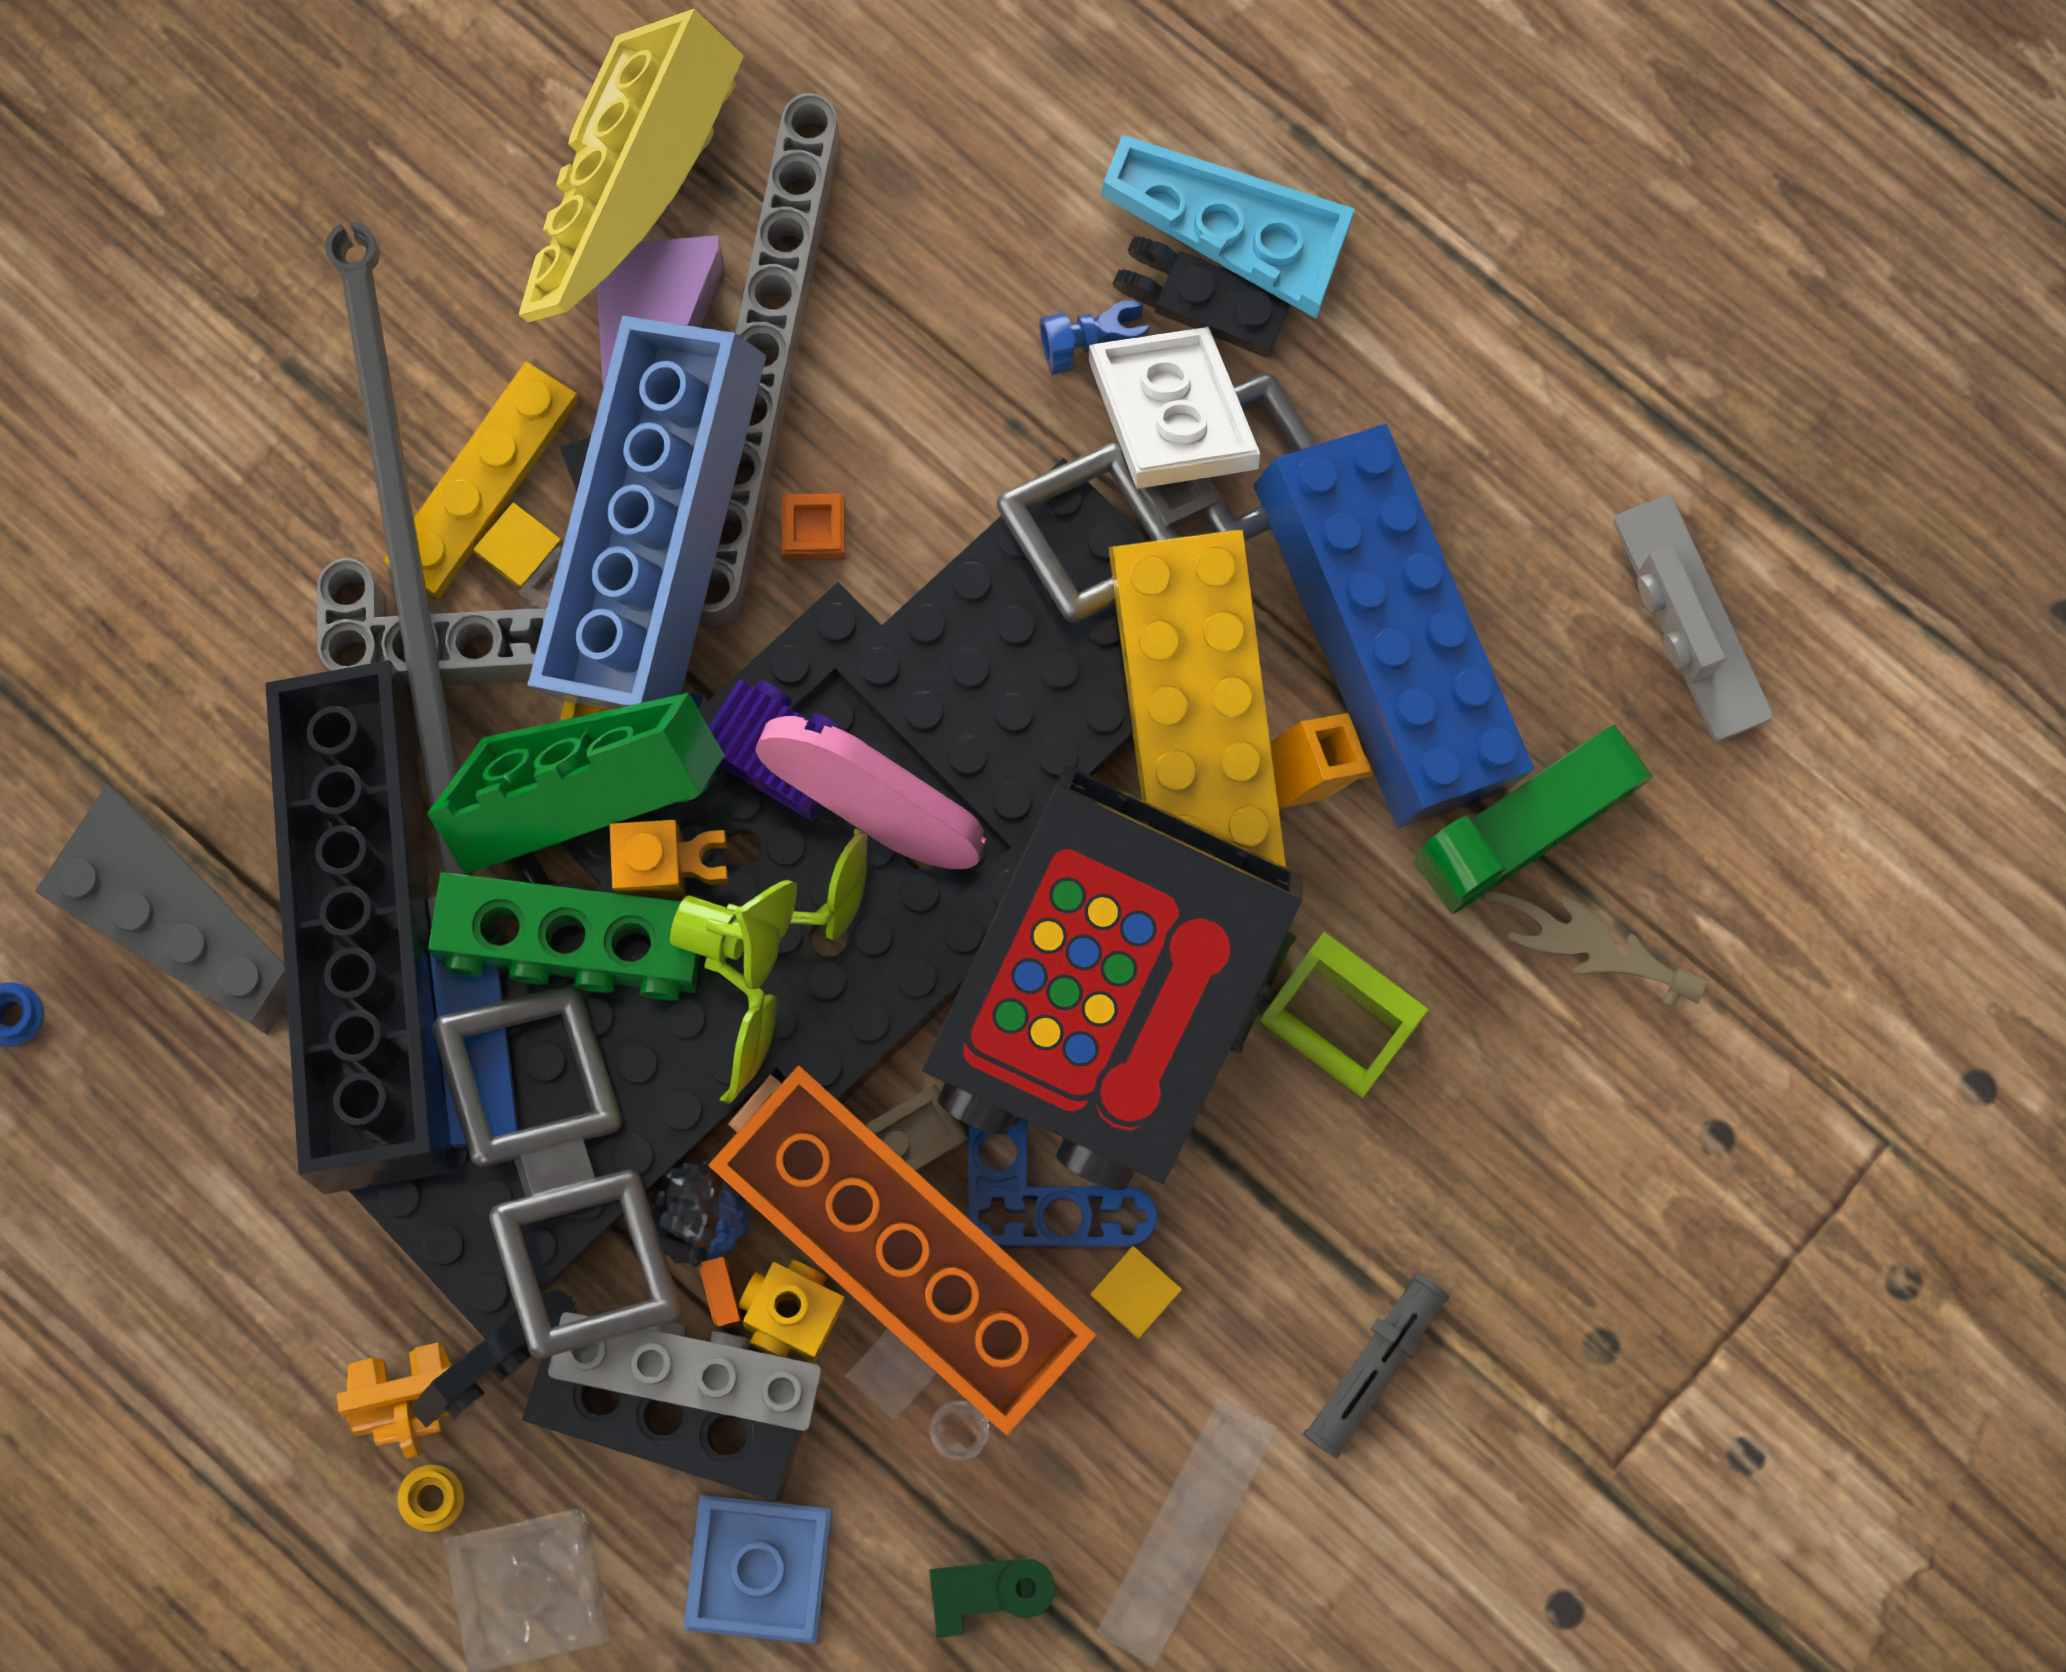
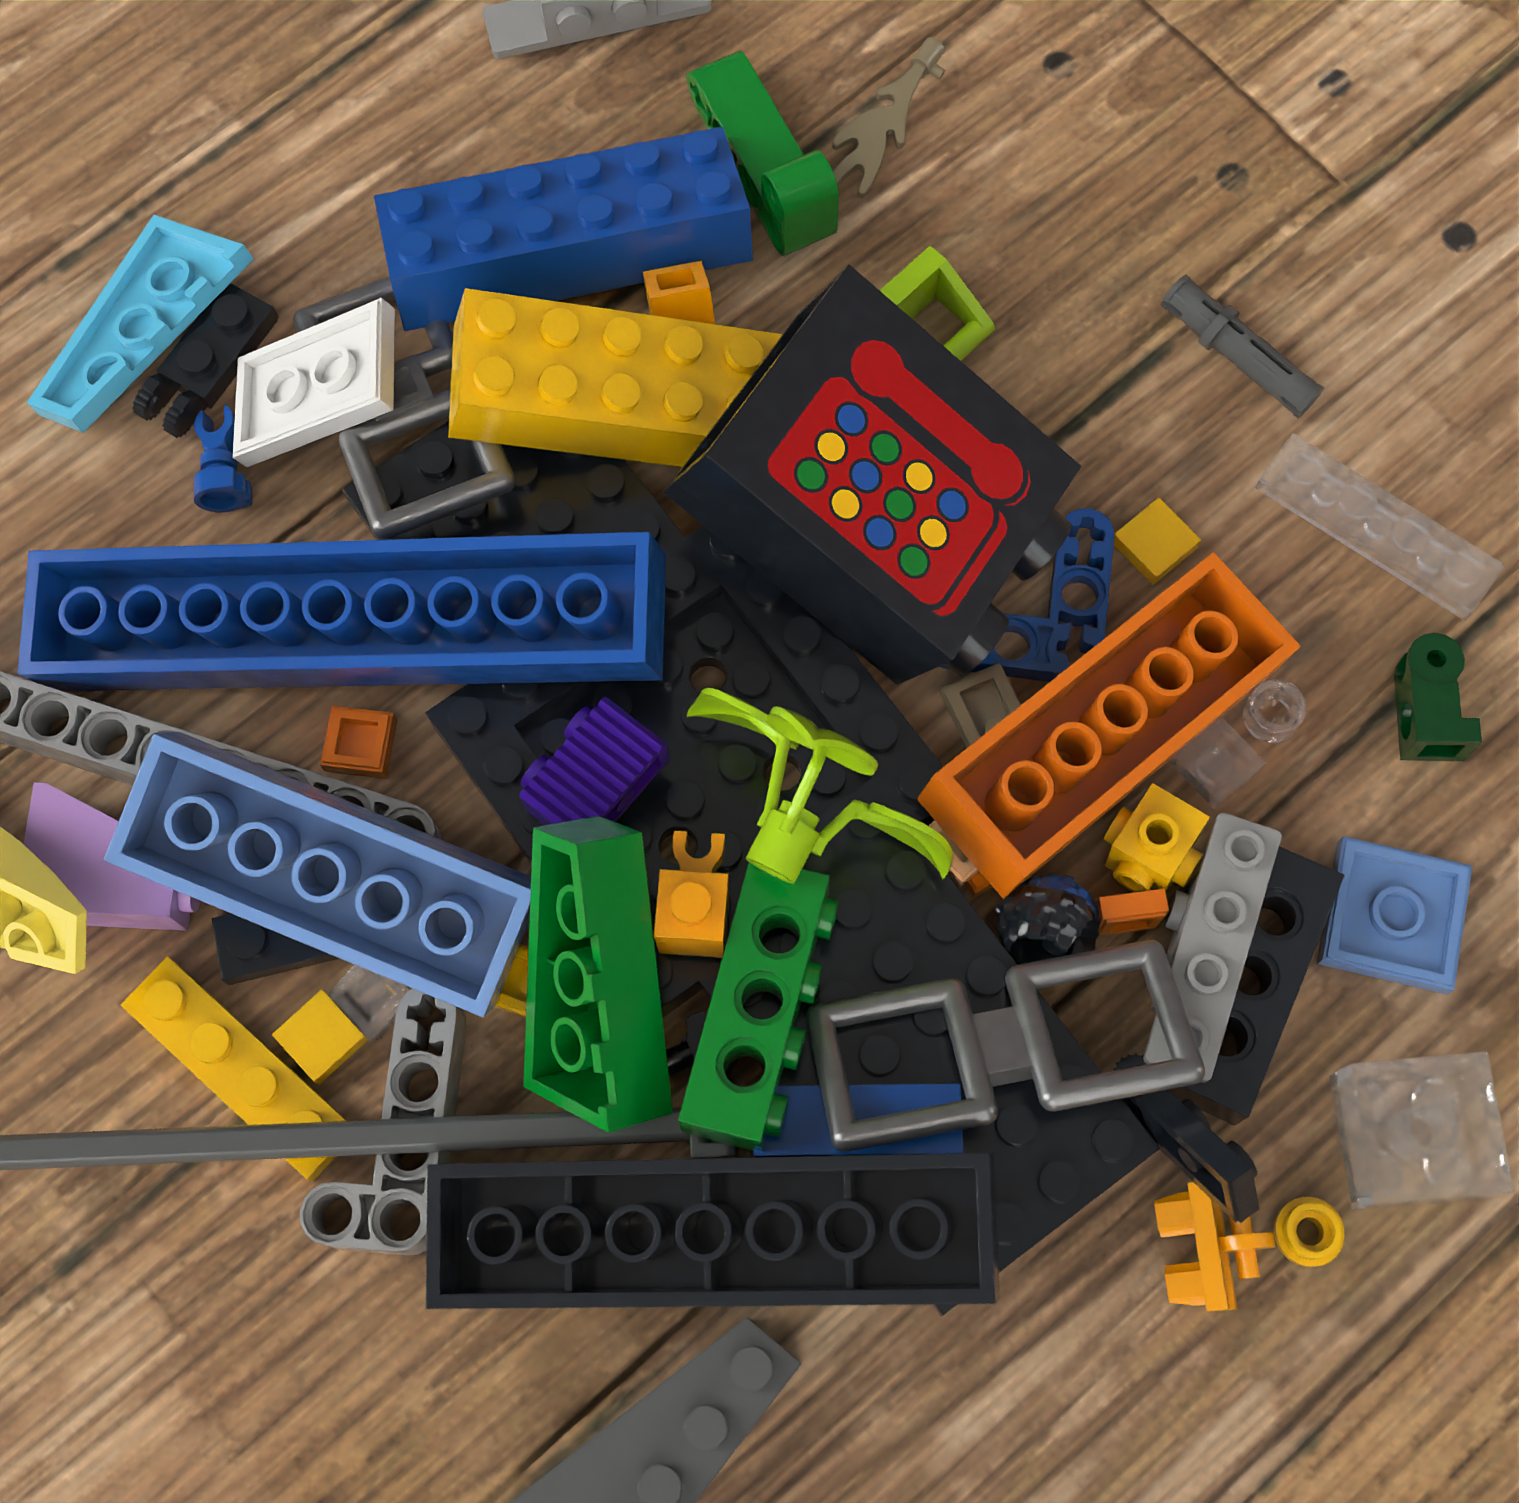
camera: 80 degrees left, 5 degrees down
bright pink tile [756,716,986,869] -> none
none -> blue brick [17,532,666,691]

